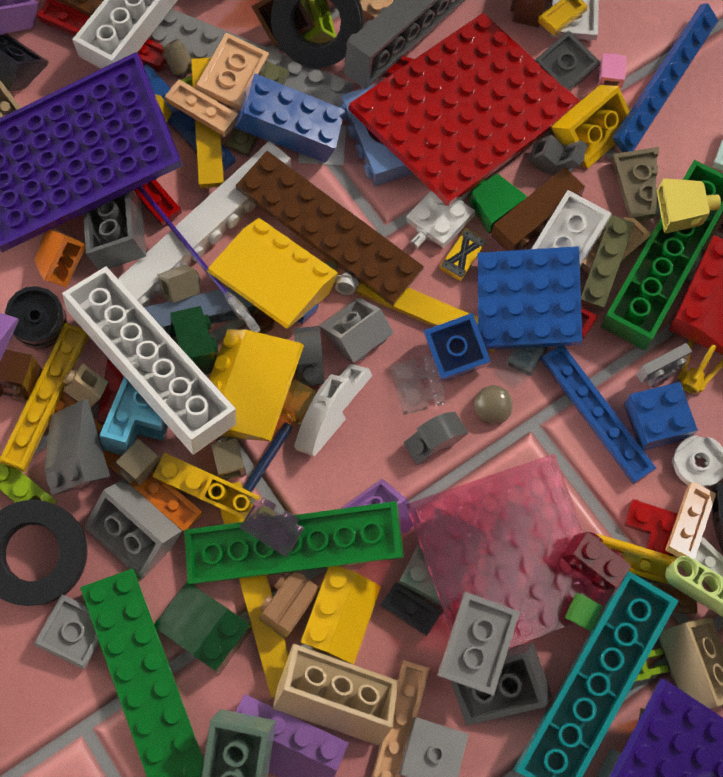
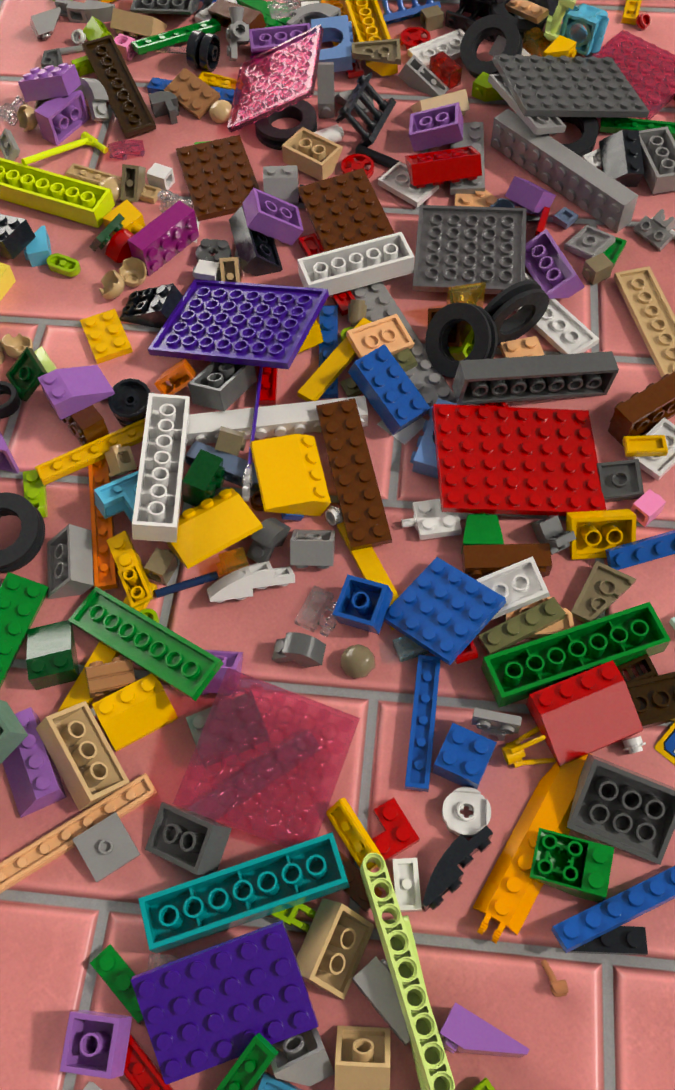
camera: 45 degrees right, 10 degrees down
dark grey slope [44,399,110,495] -> none
dark tan brick [116,439,160,486] -> none
light nougat plate [164,80,239,137] -> none
bracket [240,497,304,557] -> none
black plate [380,582,442,637] -> none
light grey plate [437,592,520,696] -> none
tile [440,229,487,282] -> none
dark red brick [560,531,631,590] -> none
bright green tile [565,593,603,632] -> none
light yellow torso [657,178,721,233] -> none
light nougat plate [665,482,716,559] -> none

